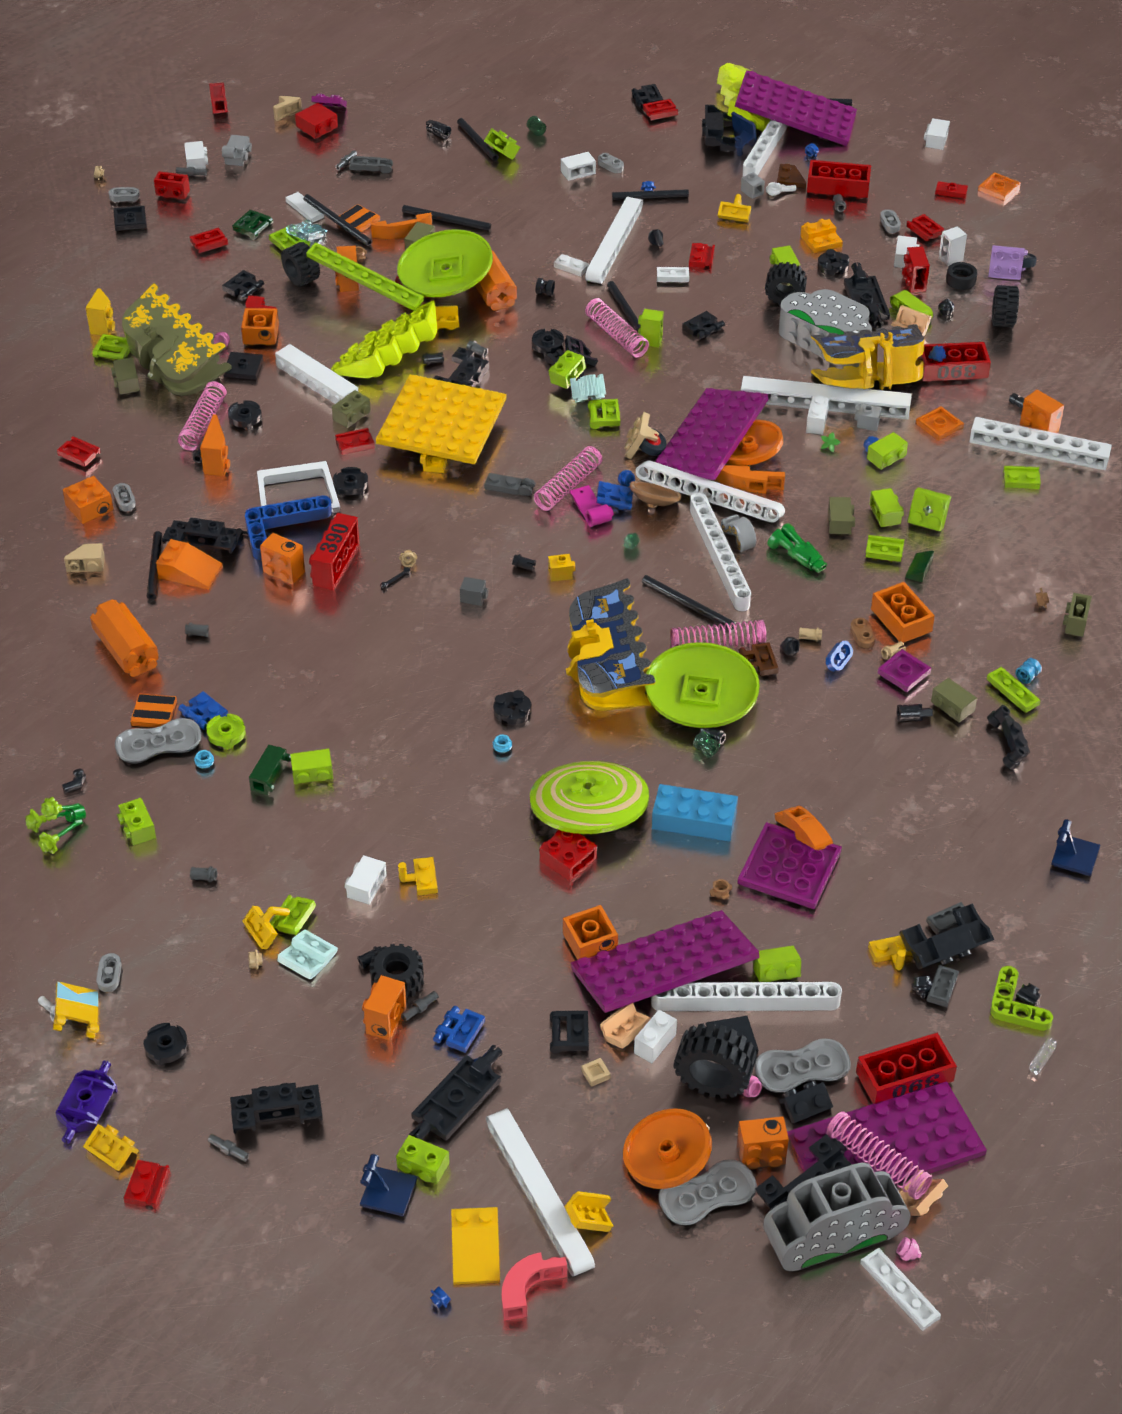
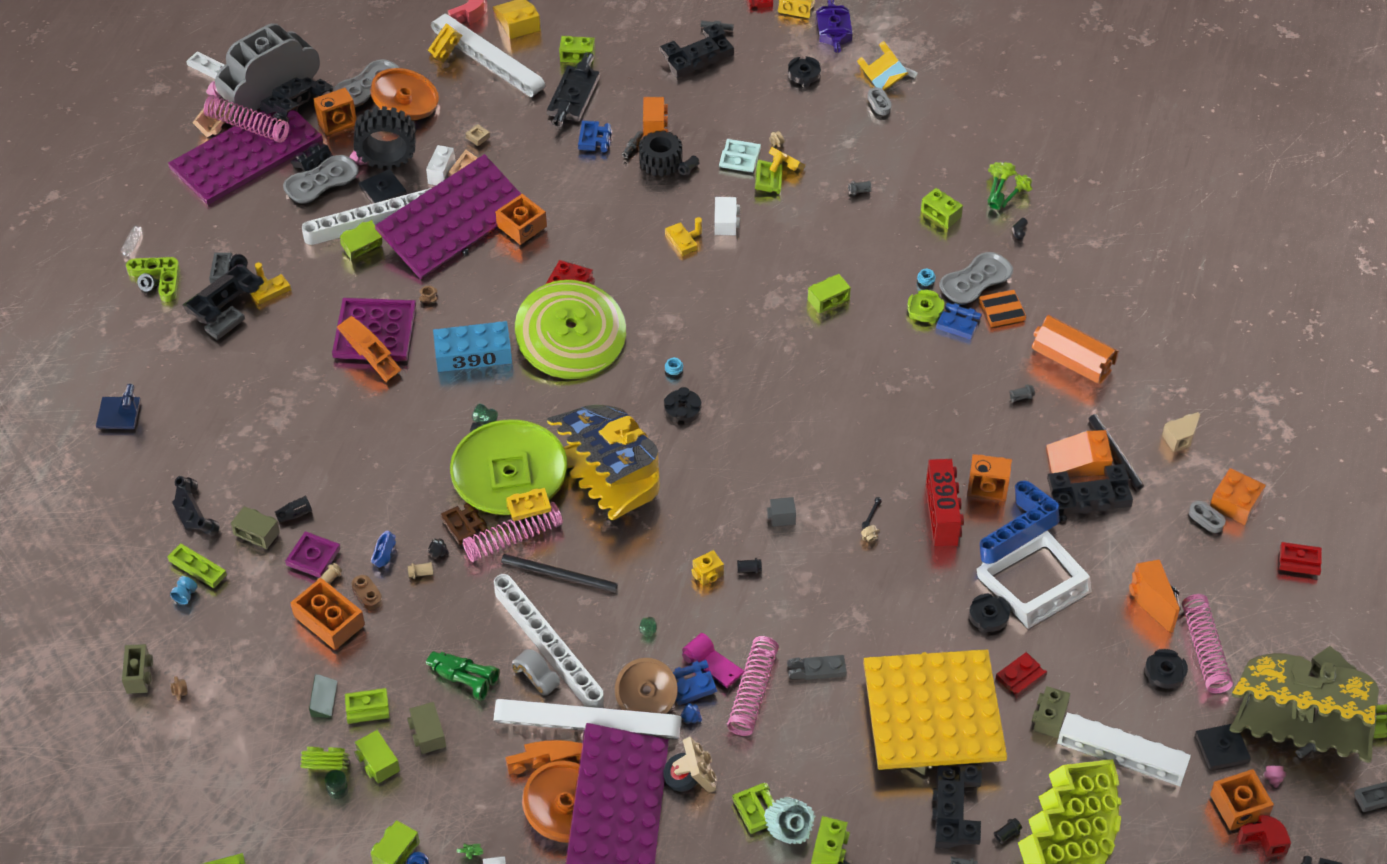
camera: 160 degrees right, 5 degrees up
dark green brick [249,744,291,795] -> none
dark blue plate [360,1154,418,1217] -> none
black plate [550,1011,589,1054] -> none
red brick [856,1032,957,1104] -> none
none -> yellow bracket [506,488,551,521]

